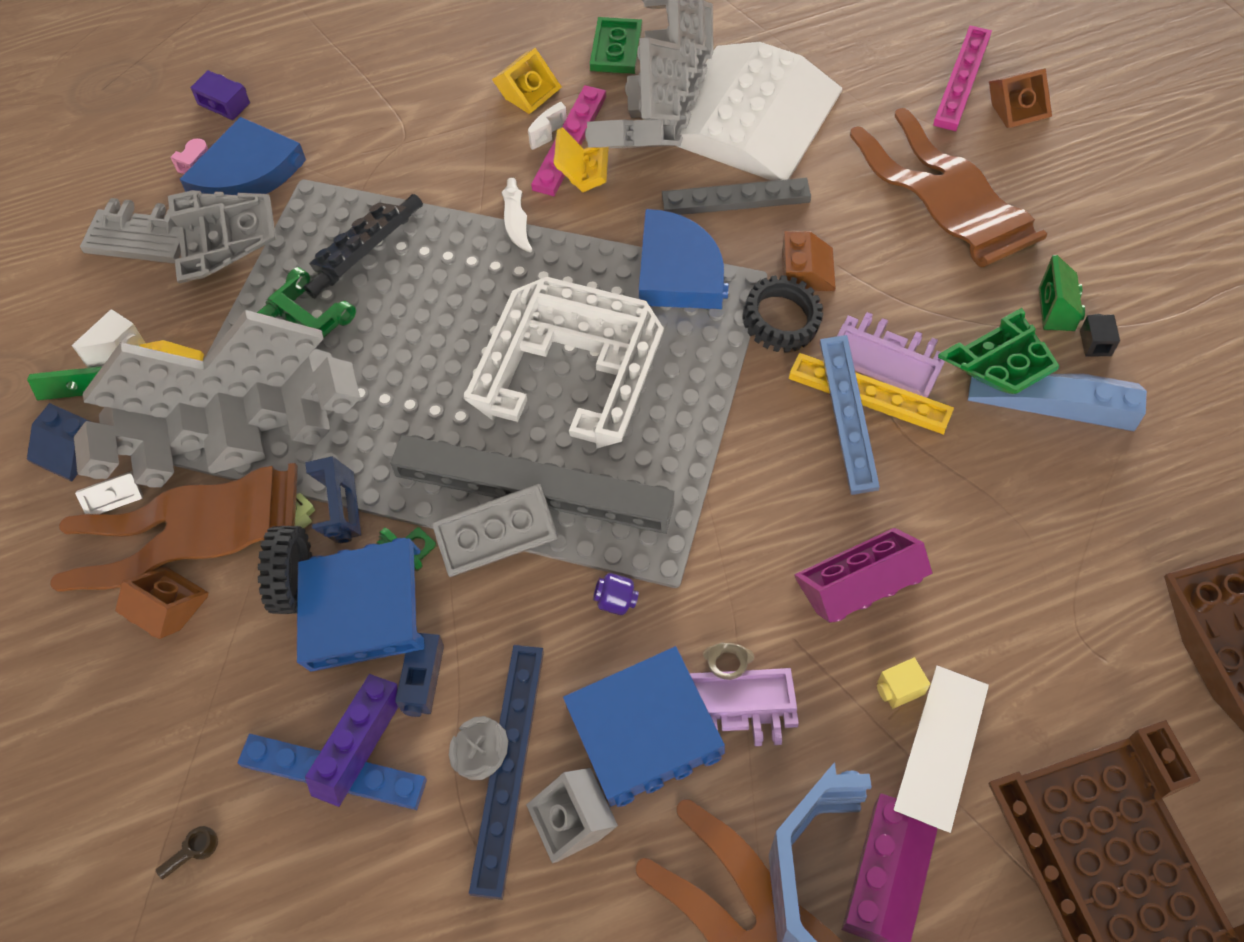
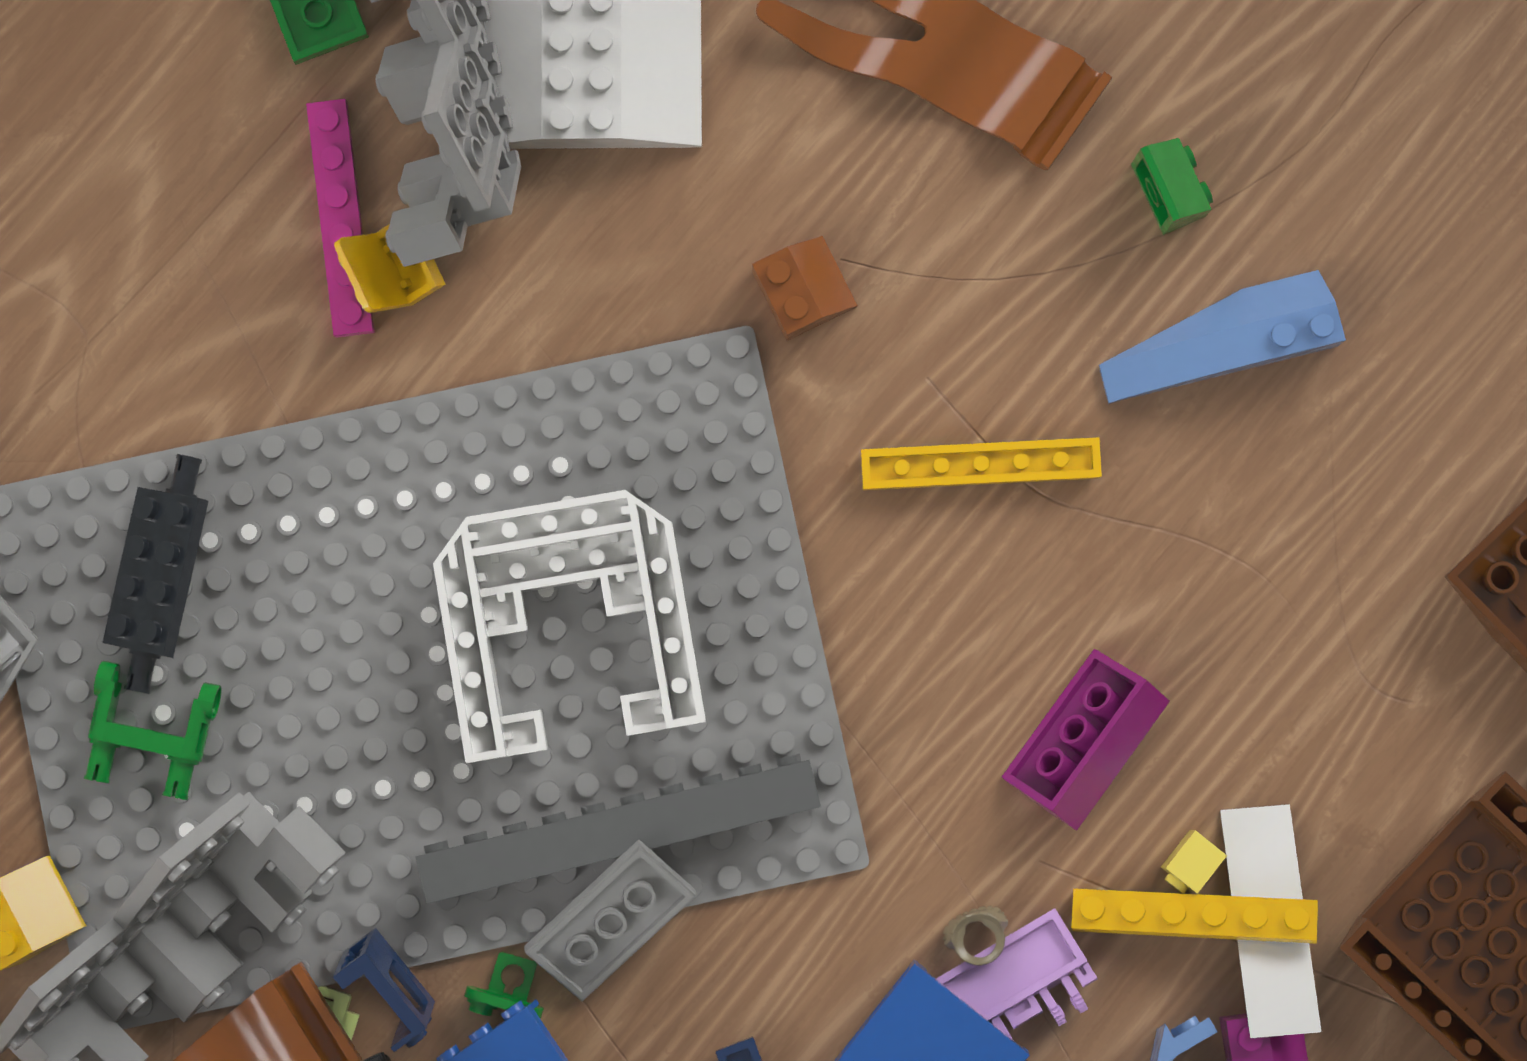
camera: 30 degrees left, 25 degrees up
yellow slope [492,48,562,114] -> none
white sword [502,178,532,252] -> none
white slope [528,102,567,150] -> none
dark purple head [593,573,639,615] -> none
blue brick [639,209,729,309] -> none
dark grey plate [662,178,811,215] -> none
black tyre [742,275,823,353] -> none
medium blue plate [820,335,880,495] -> none
lavender hinge [837,312,945,398] -> none
green wedge [938,308,1059,394] -> none
black brick [1080,314,1120,357] -> none
none -> yellow plate [1071,888,1318,944]

